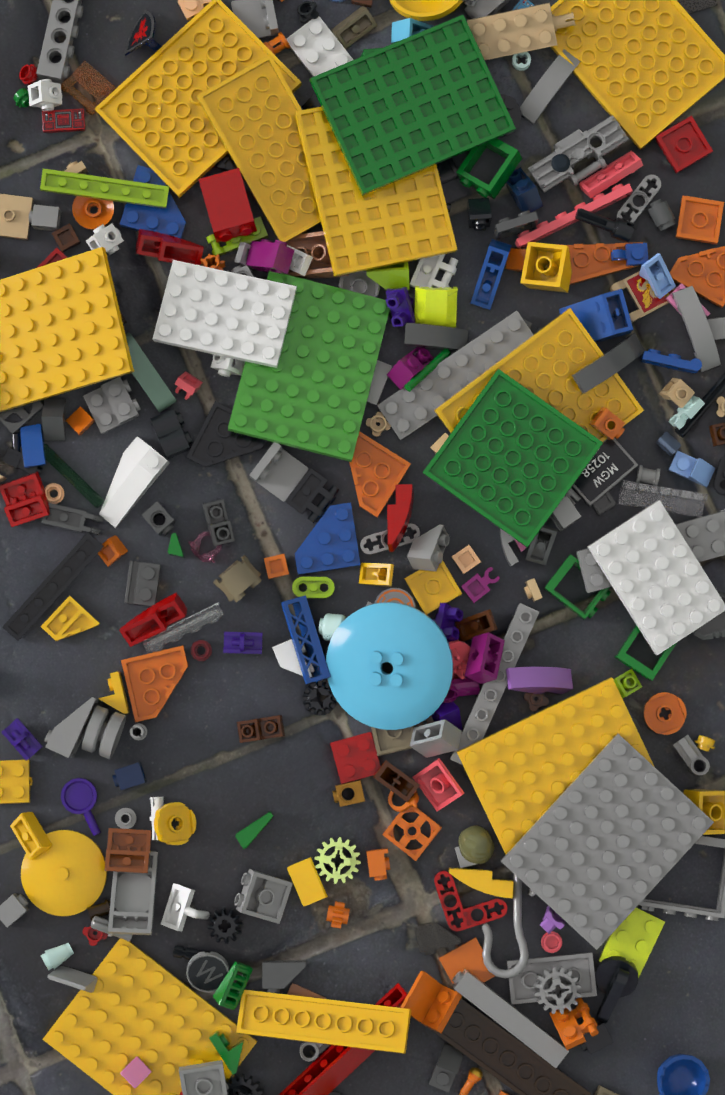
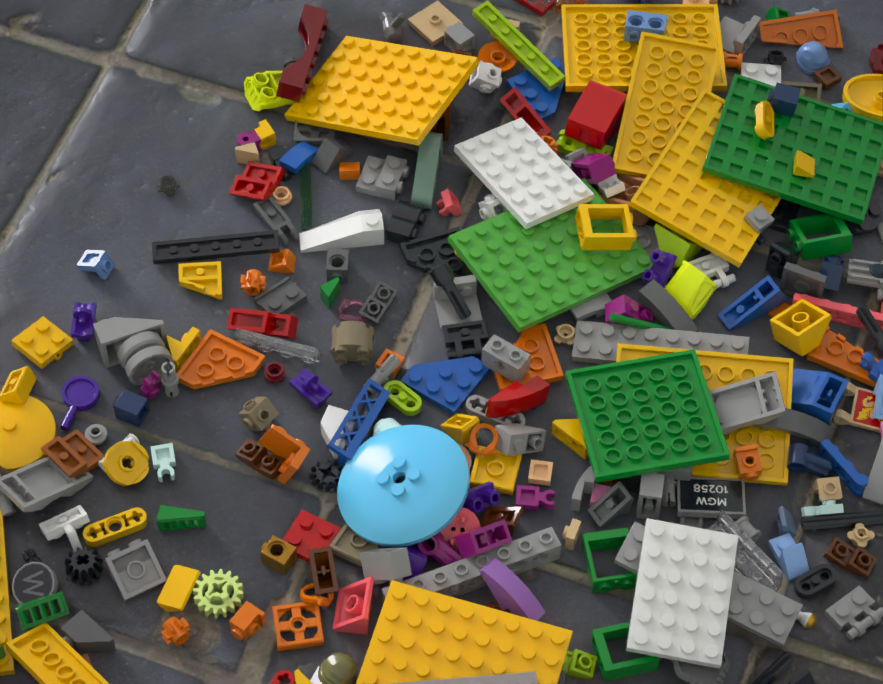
camera: 40 degrees right, 30 degrees down
none -> yellow beam [83,507,148,547]
none -> magenta plate [139,370,162,399]
none -> light aqua plate [150,443,176,482]
none -> dark tan brick [239,397,279,431]
none -> orange gear [240,269,266,296]
none -> orange bracket [258,424,310,484]
none -> light grey axle [364,354,401,394]
none -> black piece [428,261,471,320]
none -> orange piece [465,423,499,456]
none -> light grey brick [481,334,531,382]
none -> yellow slope [551,419,588,459]
none -> yellow window [575,204,637,250]
none -> medium blue brick [624,10,668,42]
none -> light grey slope [709,371,787,435]
none -> light grey plate [744,204,775,234]
none -> yellow plate [755,100,774,140]
none -> dark blue brick [767,82,801,117]
none -> dark blue piece [787,443,832,478]
none -> yellow slope [793,150,815,178]

